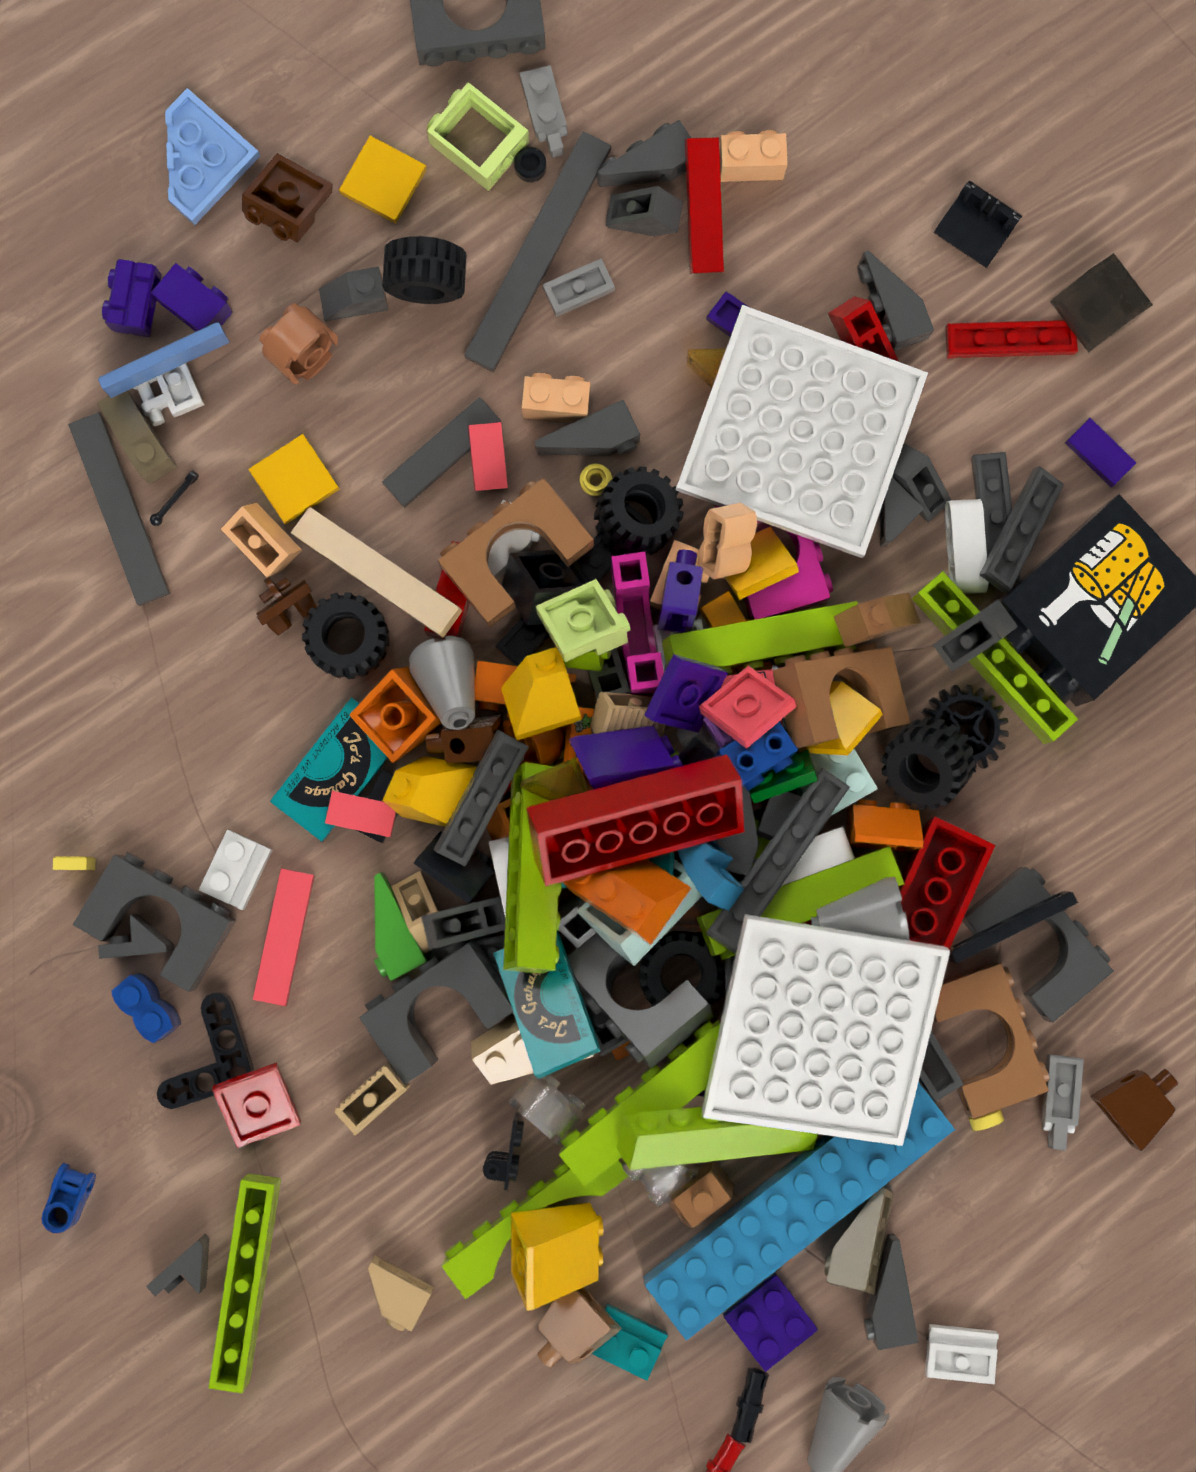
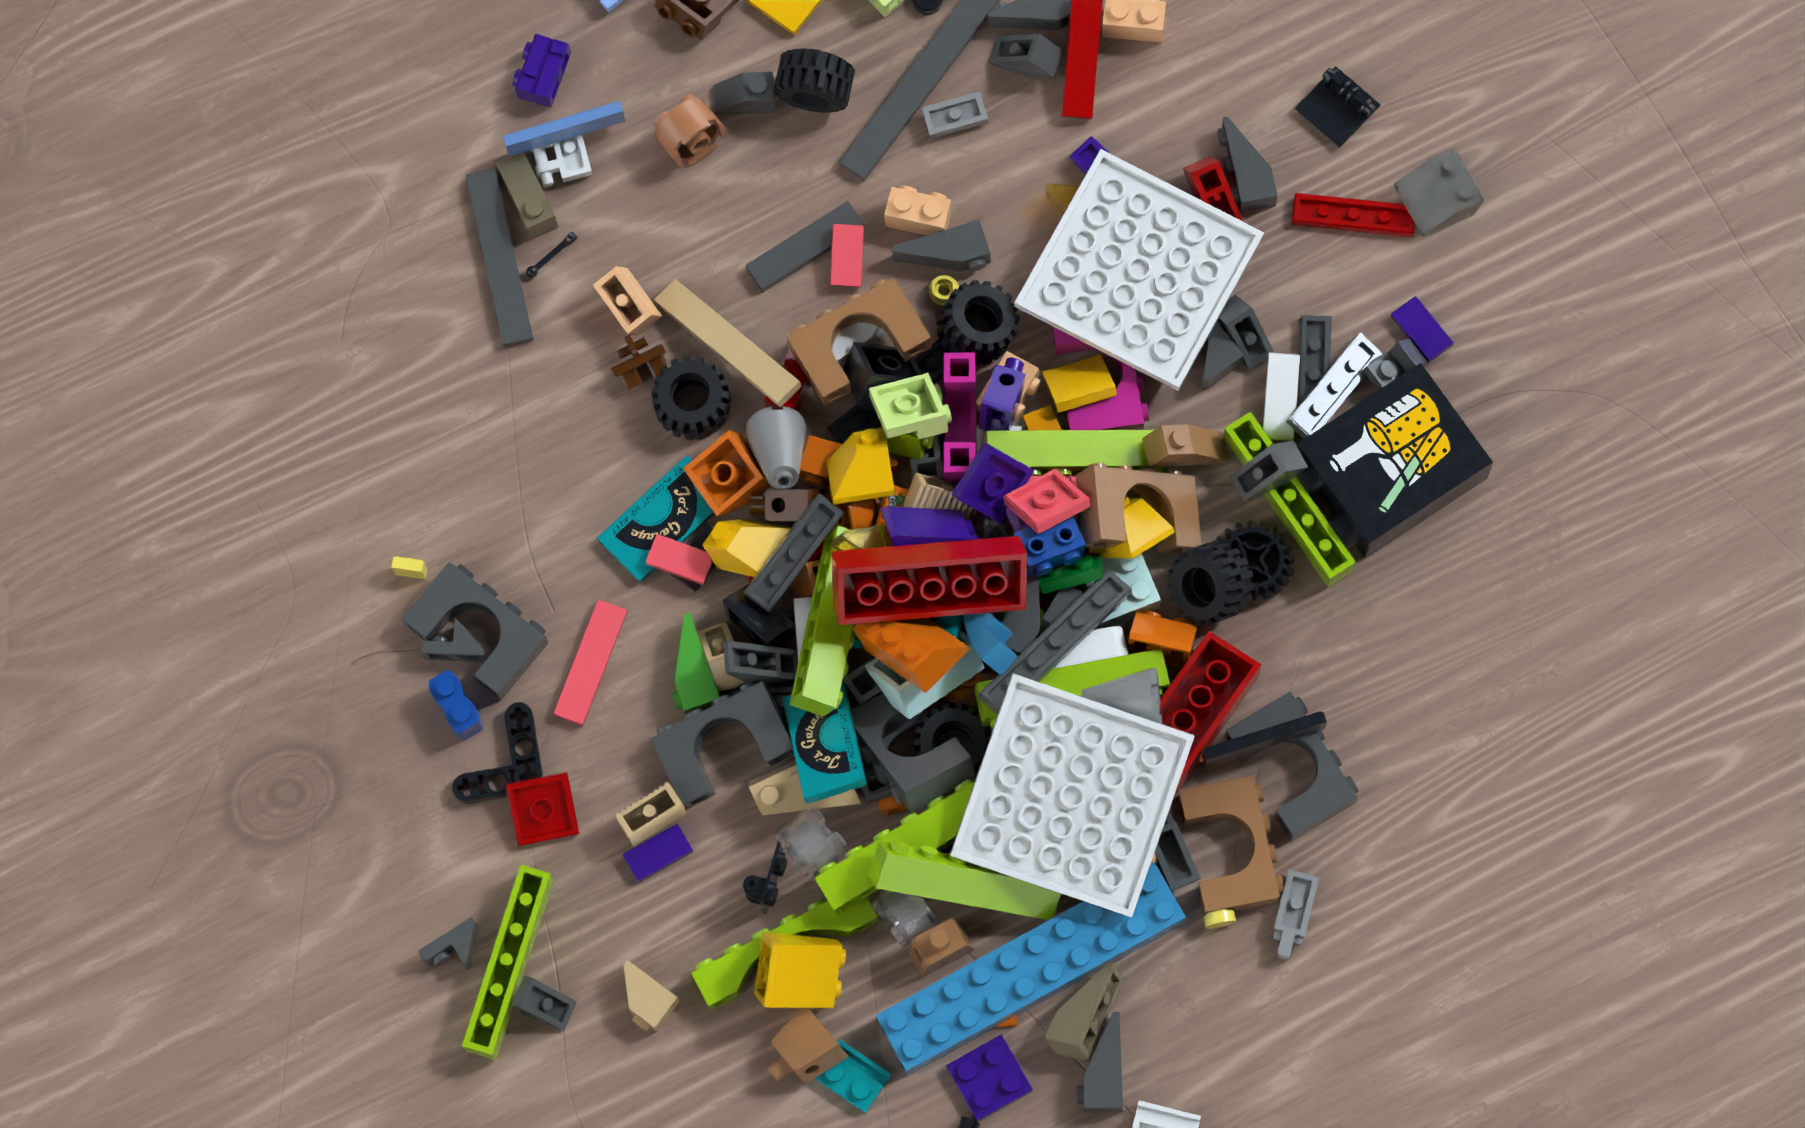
camera: 20 degrees right, 10 degrees down
blue piece [41,1163,96,1233] -> none
dark purple brick [151,263,233,332] -> none
white plate [199,830,273,910] -> none
yellow tile [248,434,340,525] -> none
light nougat brick [699,502,757,579] -> none
reddish brown torso [1090,1069,1178,1151] -> none
none -> dark grey slope [511,975,576,1031]
none -> dark purple tile [623,823,693,883]
none -> dark grey slope [1363,338,1428,390]

